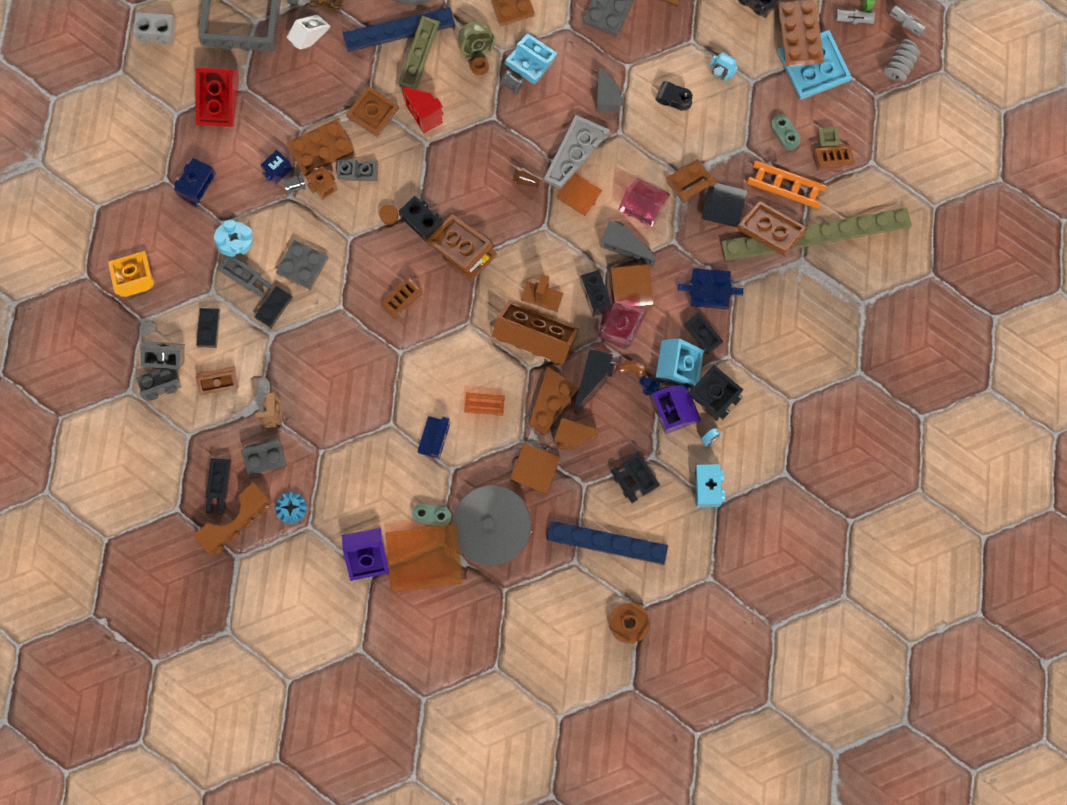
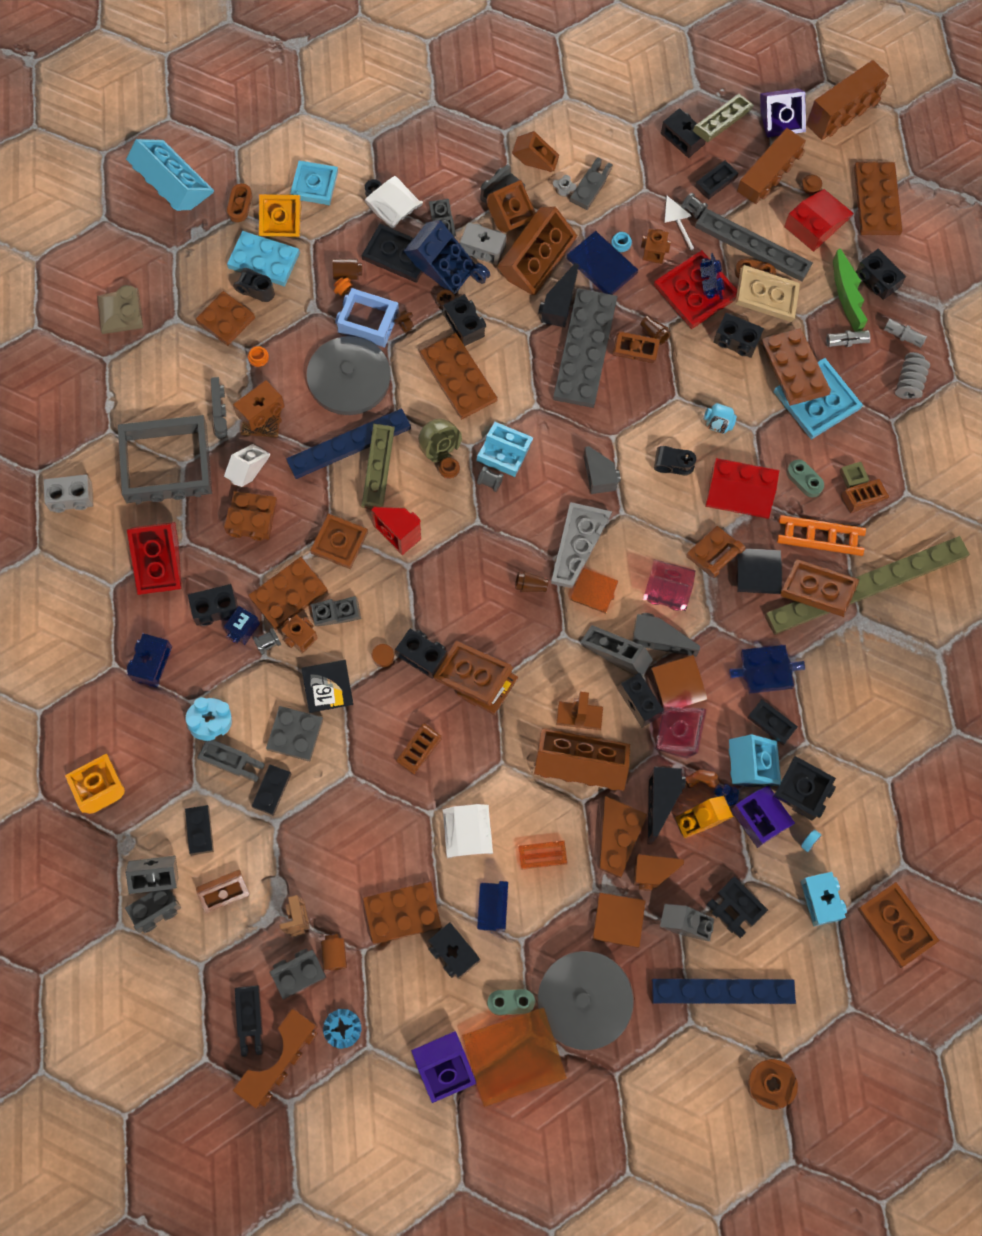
camera: 15 degrees left, 5 degrees down
none -> black brick [188,584,240,626]
none -> dark orange plate [224,491,277,541]
none -> slope [302,659,354,713]
none -> dark orange brick [321,934,347,971]
none -> dark orange plate [363,881,442,945]
none -> black brick [428,922,480,980]
none -> white slope [443,804,493,858]
none -> dark grey slope [580,625,653,676]
none -> dark grey slope [660,904,714,942]
none -> light orange slope [675,796,733,838]
none -> red slope [705,458,780,519]
none -> dark orange plate [858,882,940,968]

